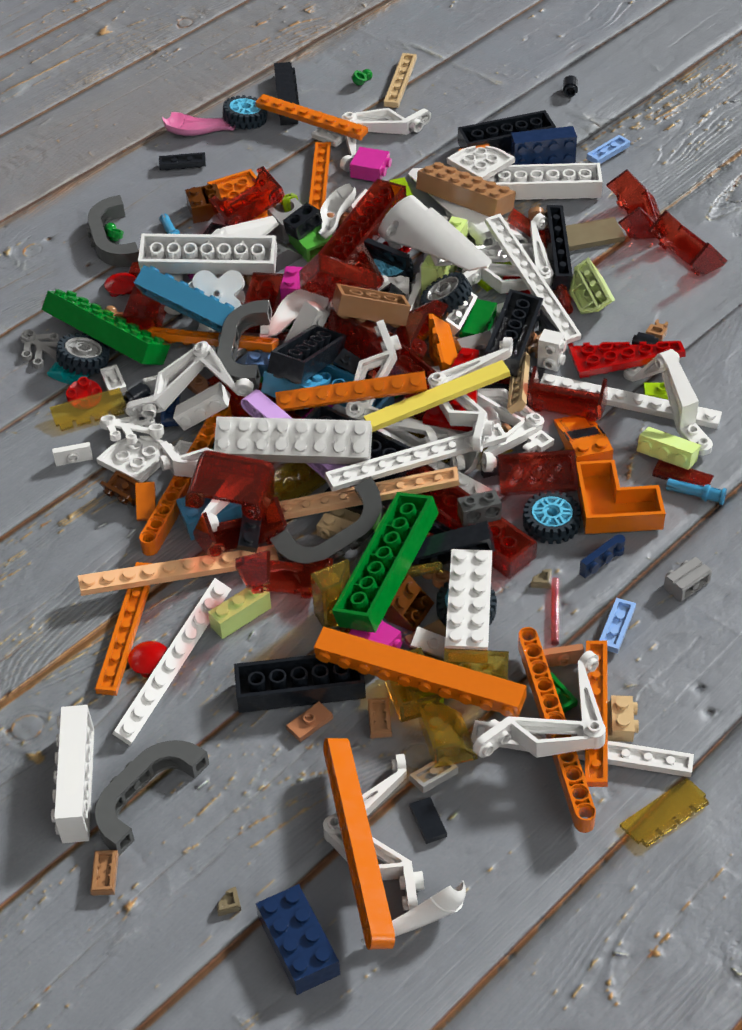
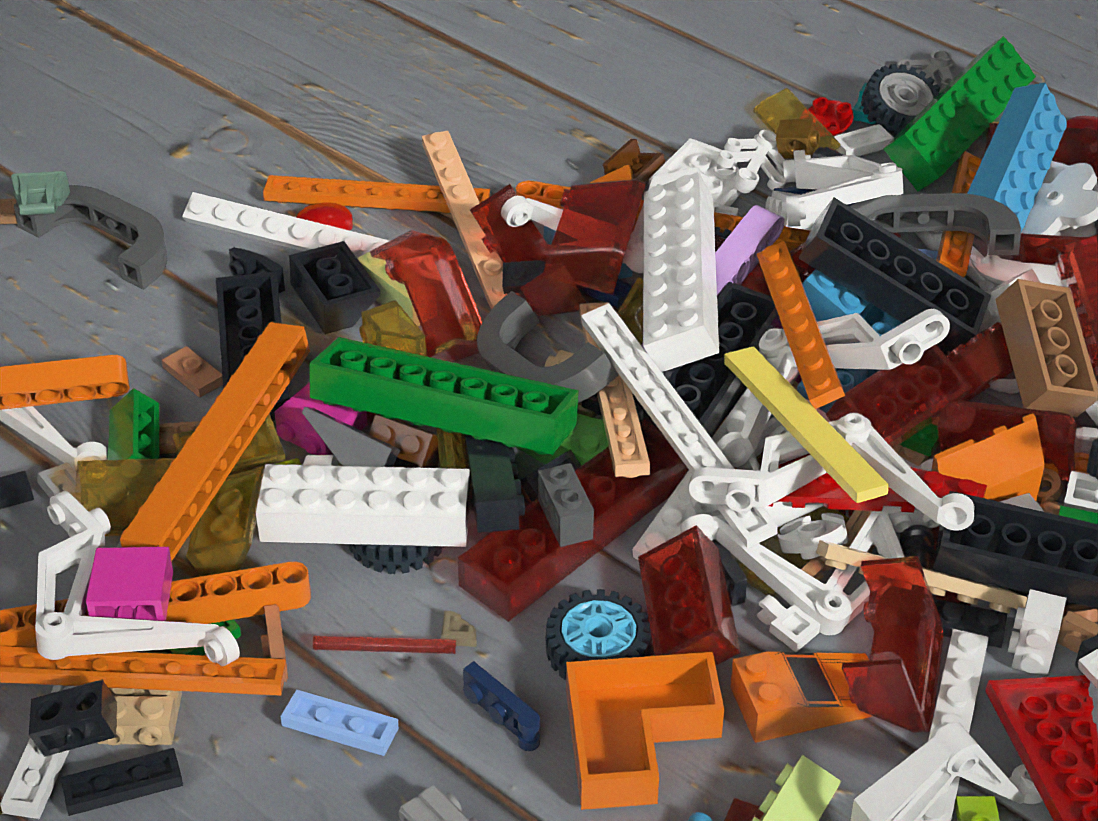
camera: 85 degrees right, 5 degrees down
white brick [51,705,94,843] -> none
white plate [52,442,93,466] -> none
none -> sand green piece [11,171,70,215]
none -> black brick [29,679,117,757]
none -> black plate [60,748,183,816]
none -> dark pink brick [86,547,173,621]
none -> green brick [107,388,159,491]
none -> black slope [229,247,285,293]
none -> black slope [289,241,380,334]
none -> slope [302,407,401,467]
none -> pearl gold brick [775,119,820,159]

